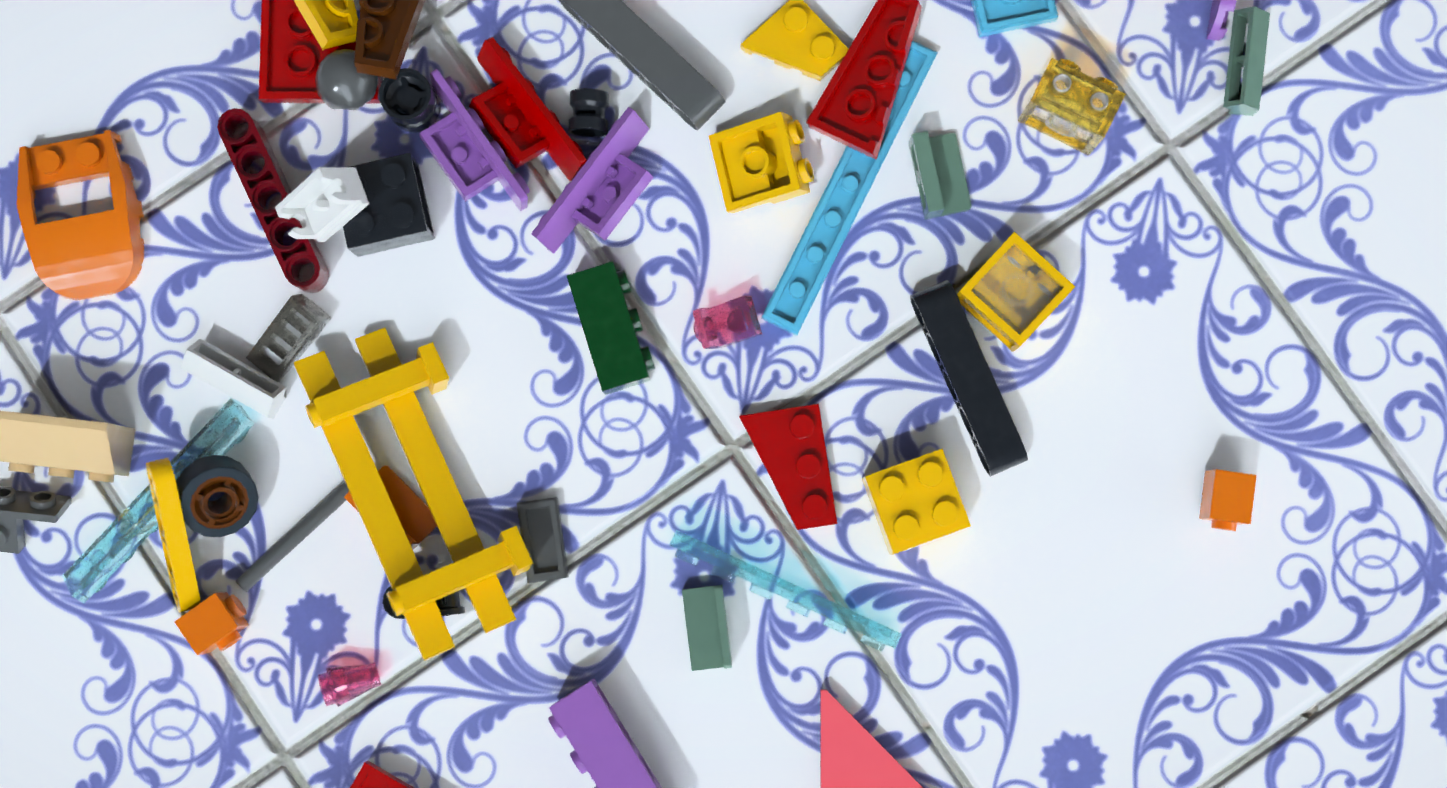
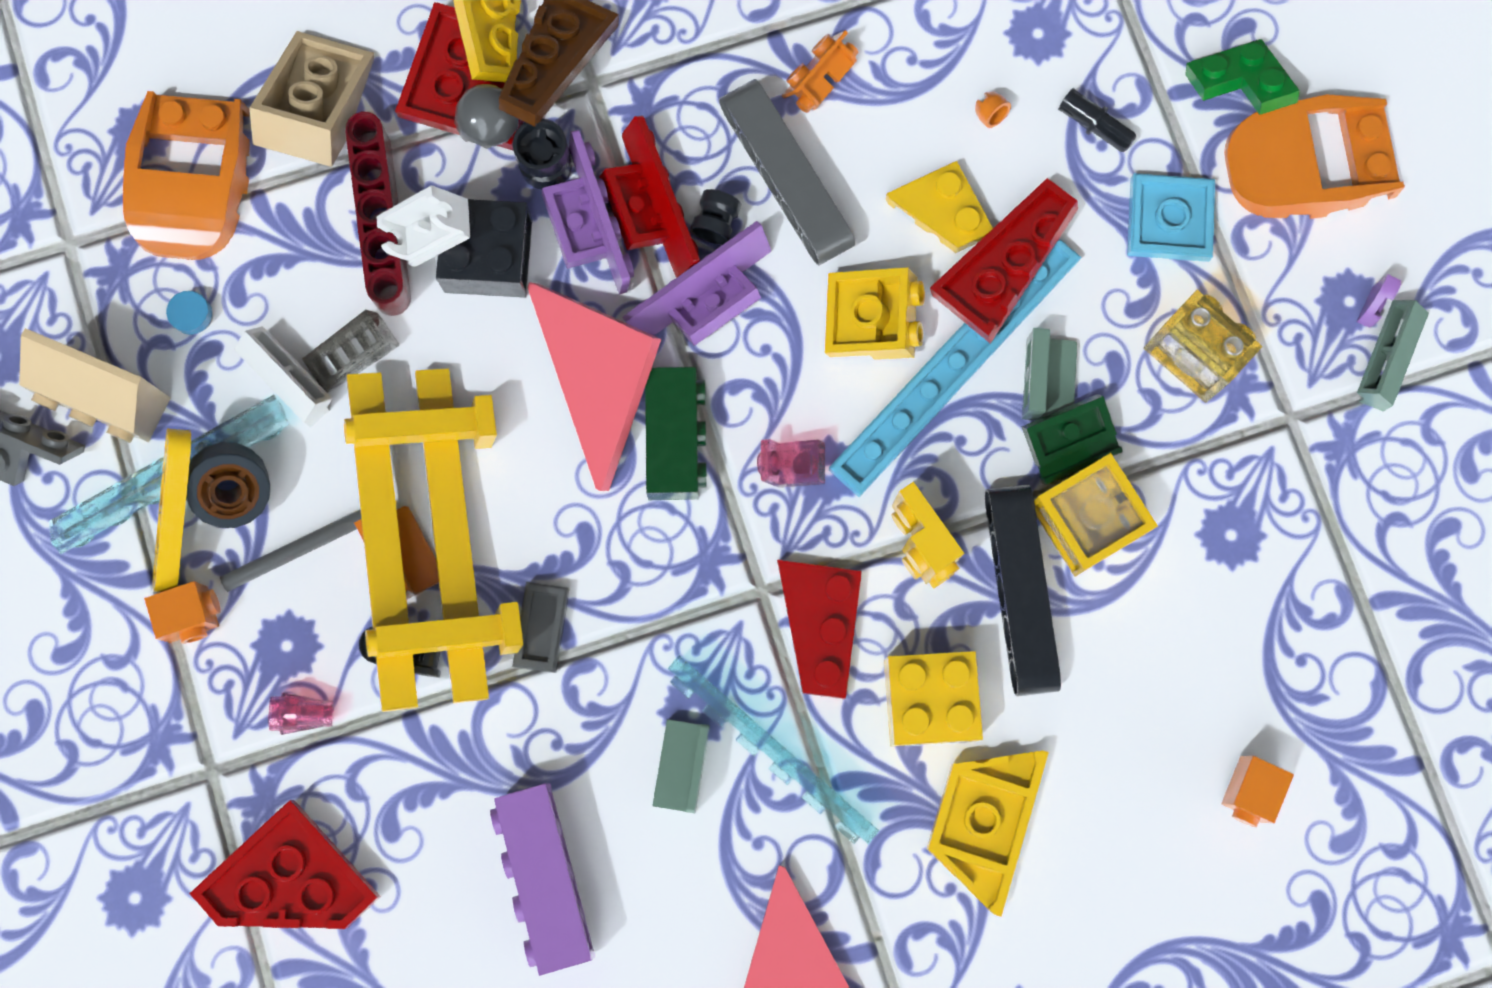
camera: 10 degrees right, 5 degrees down
none -> dark azure tile [166,291,212,335]
none -> tan slope [250,31,374,167]
none -> coral tile [527,282,661,491]
none -> yellow plate [891,481,965,589]
none -> yellow wing [926,750,1049,917]
none -> dark green plate [1021,394,1123,485]

